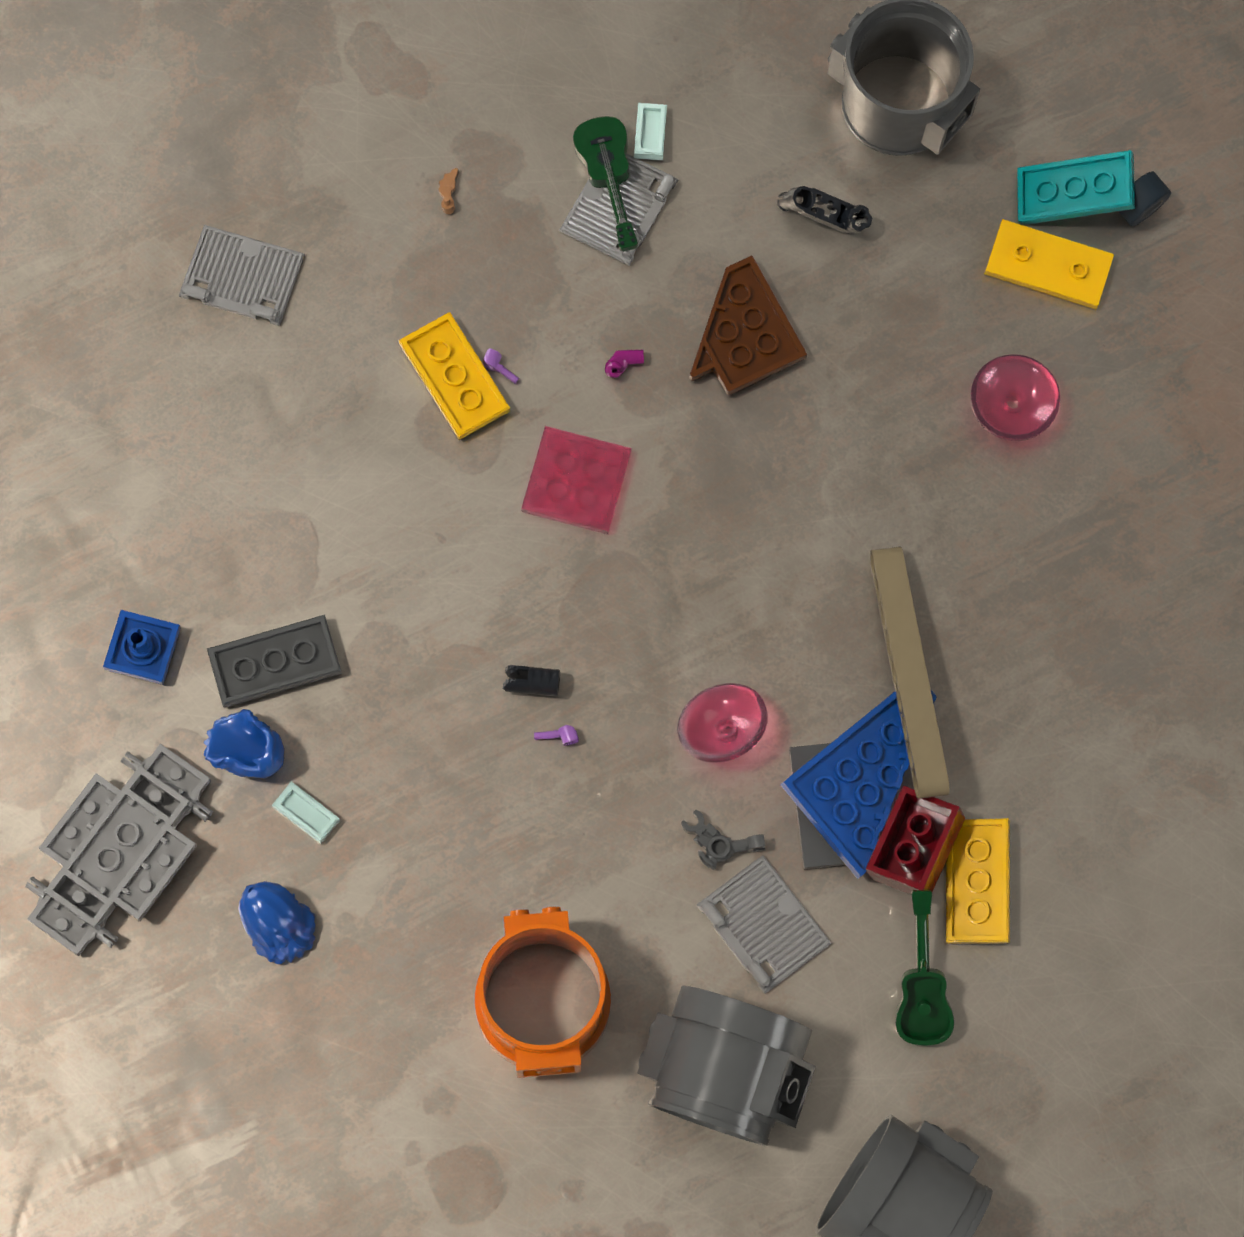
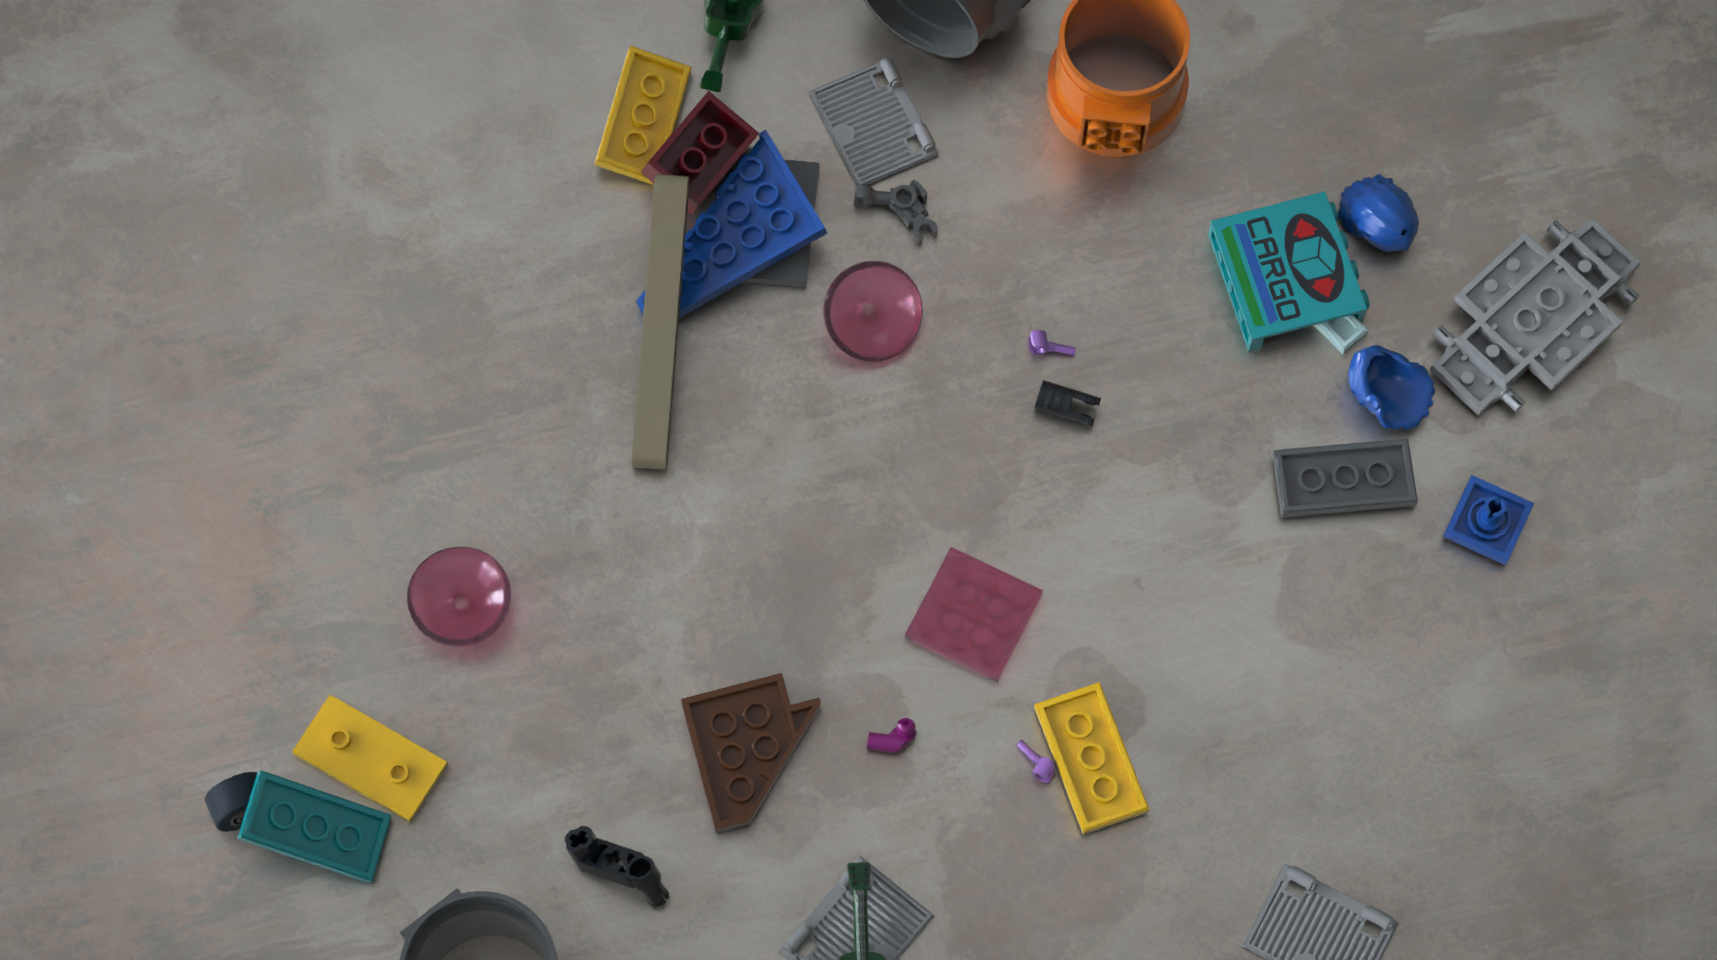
camera: 165 degrees left, 5 degrees down
none -> teal panel [1208,191,1370,352]

